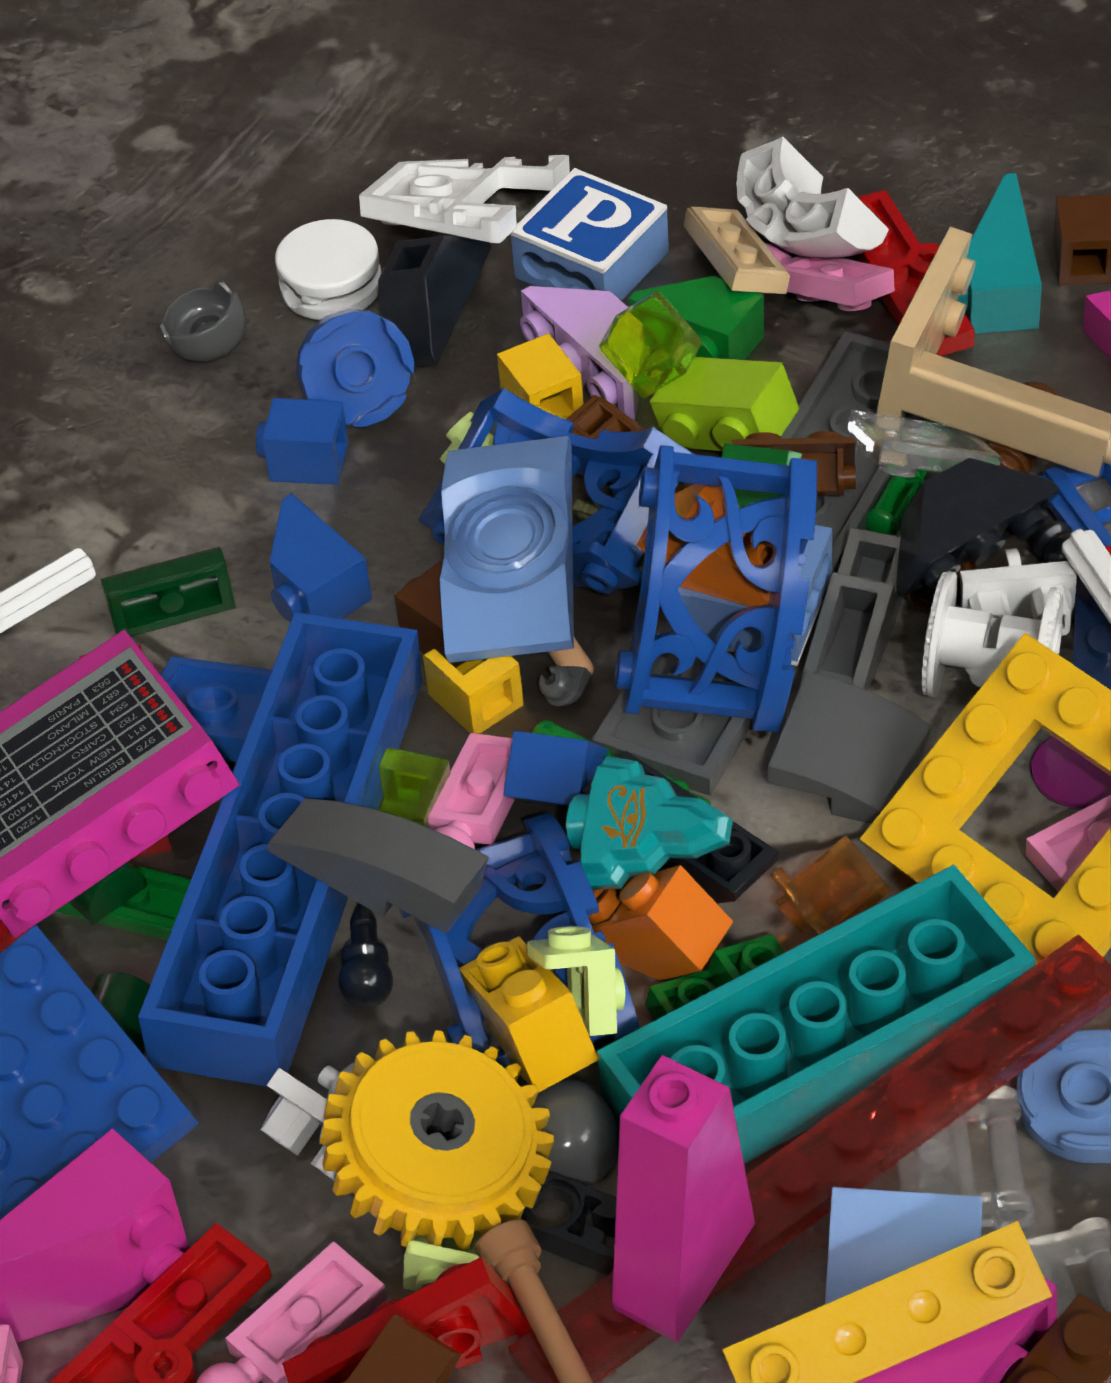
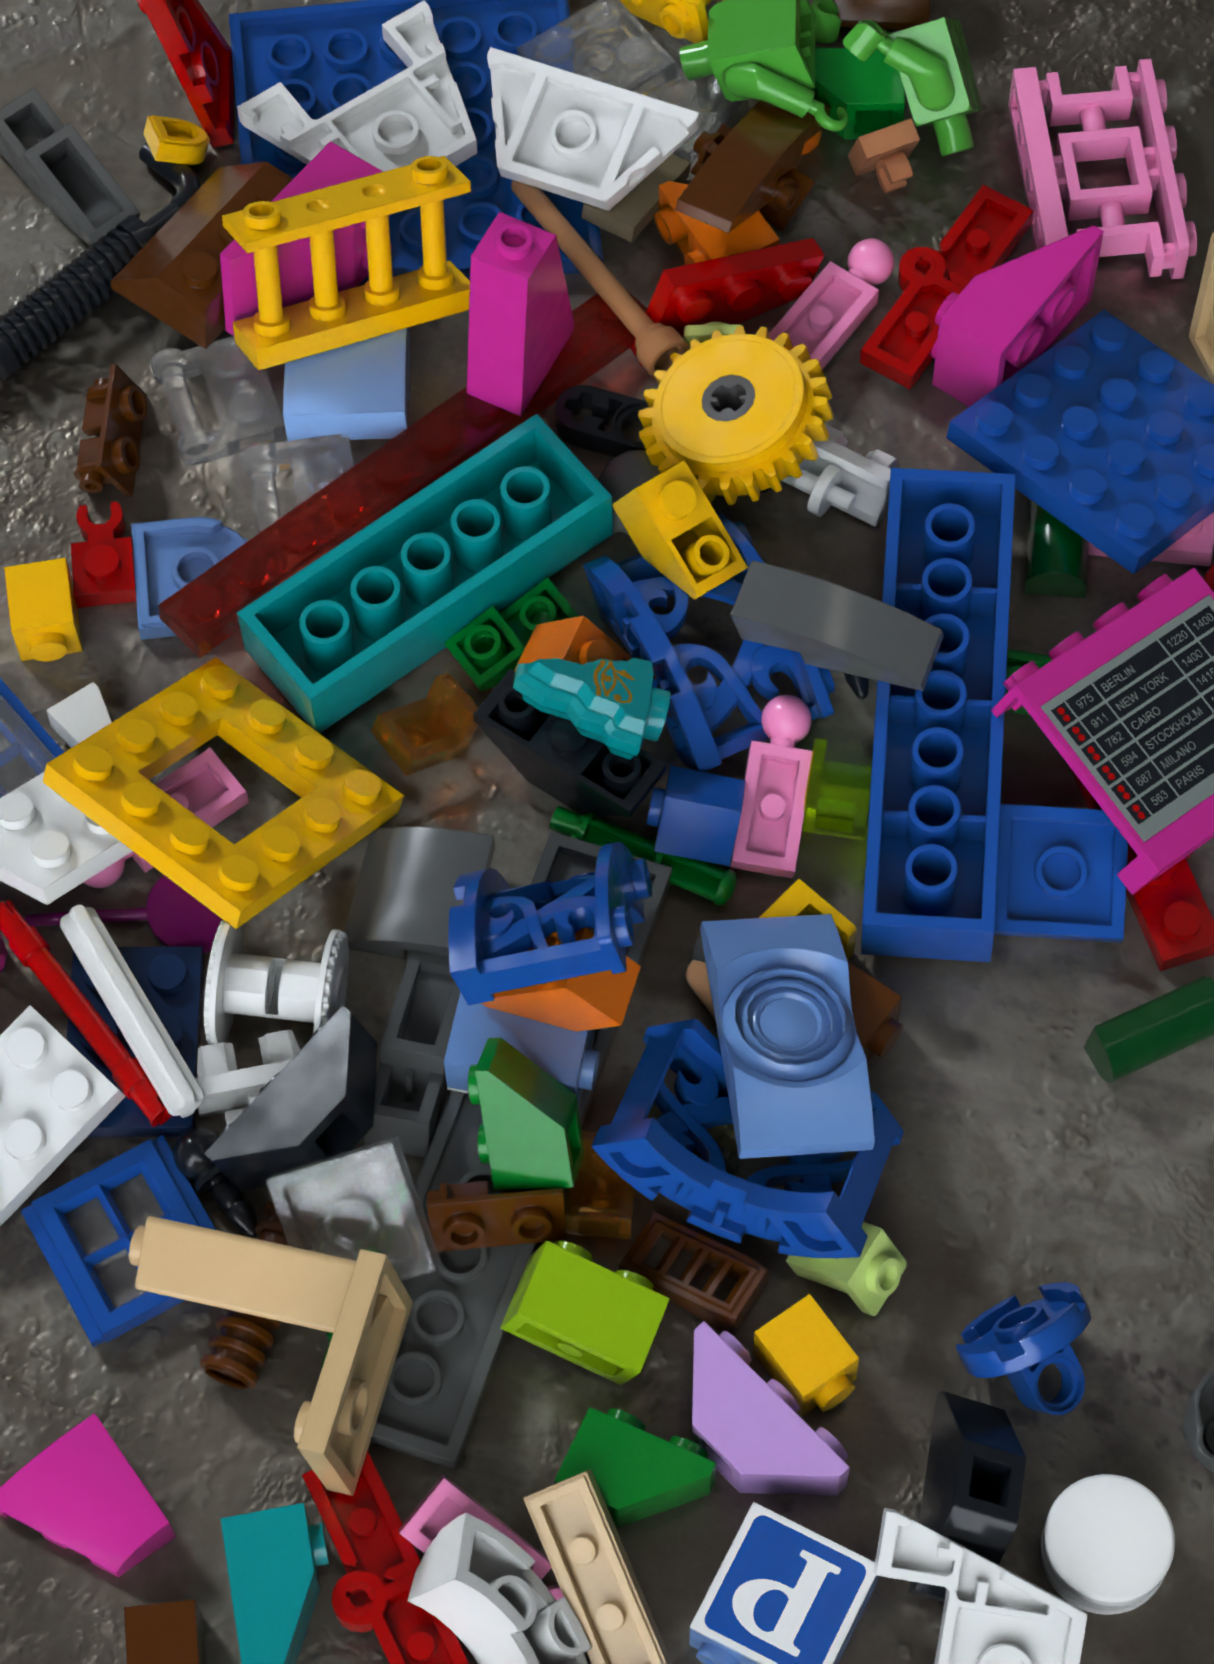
camera: 170 degrees right, 15 degrees up
blue brick [256,398,349,485] -> none
blue slope [269,493,372,622] -> none
yellowish green bracket [527,926,625,1036] -> none
clear neon green panel [599,291,703,399] -> none

